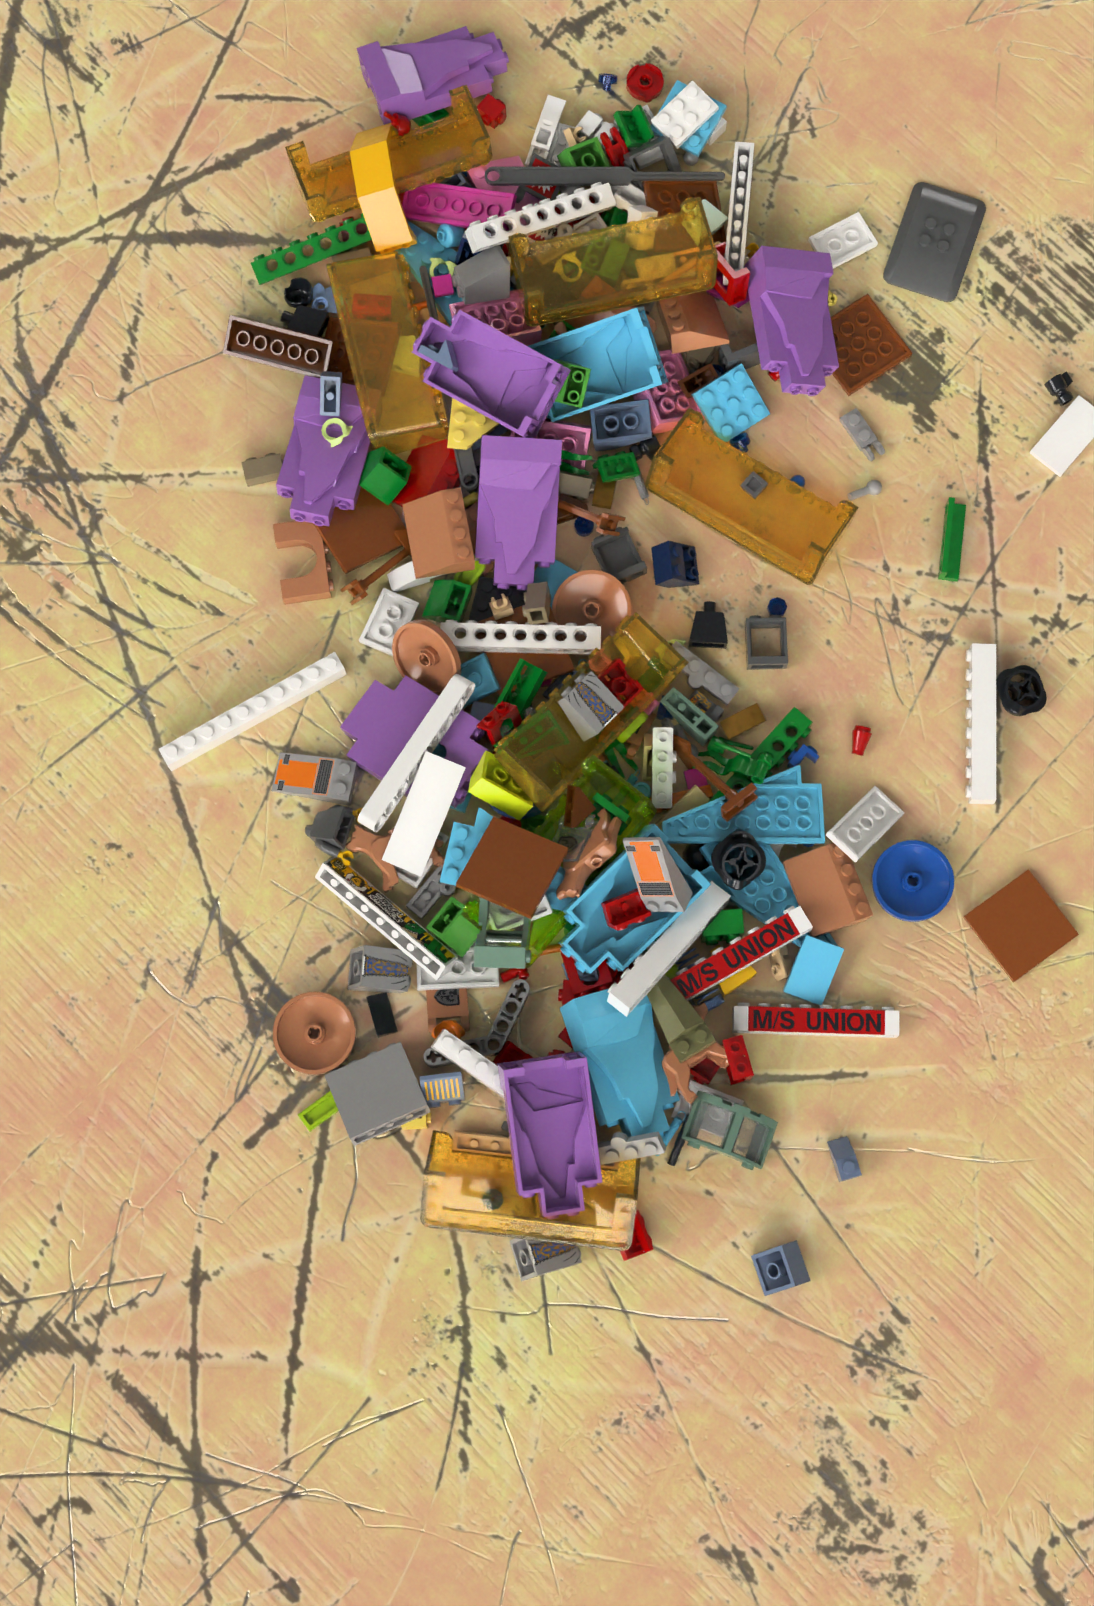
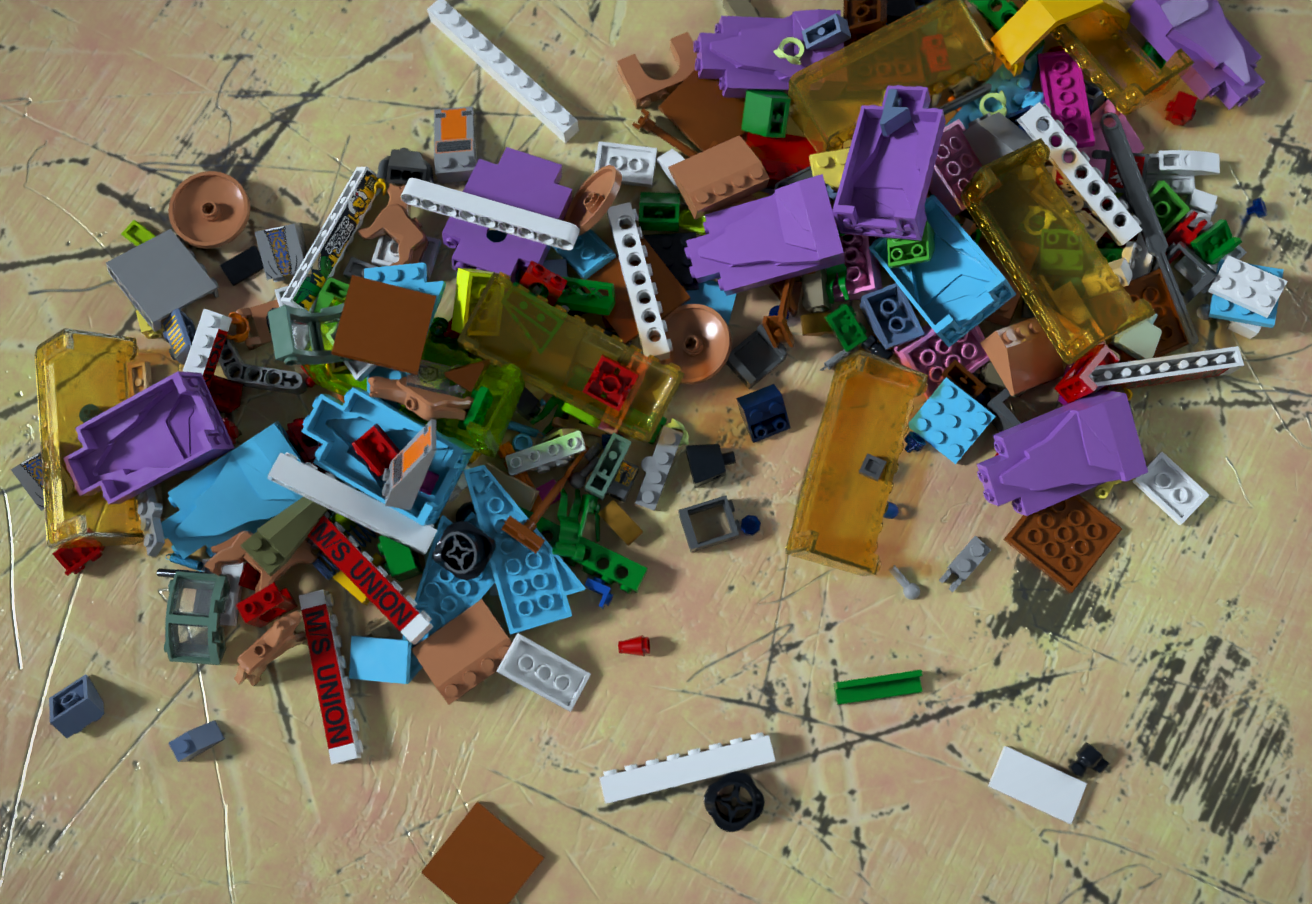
camera: 75 degrees right, 0 degrees up
white sticker [382,751,466,876] -> none
red piece [384,112,411,136] -> none
dark pink tile [431,274,454,298] -> none
tan tile [489,594,514,620] -> none
dark tan brick [522,582,551,625] -> none
light grey slope [558,671,624,741] -> none
tan tile [563,127,587,147] -> none
red plate [626,63,664,103] -> none
blue dish [872,840,954,922] -> none
dark grey wedge [883,182,986,302] -> none
none -> nougat animal [234,611,307,686]

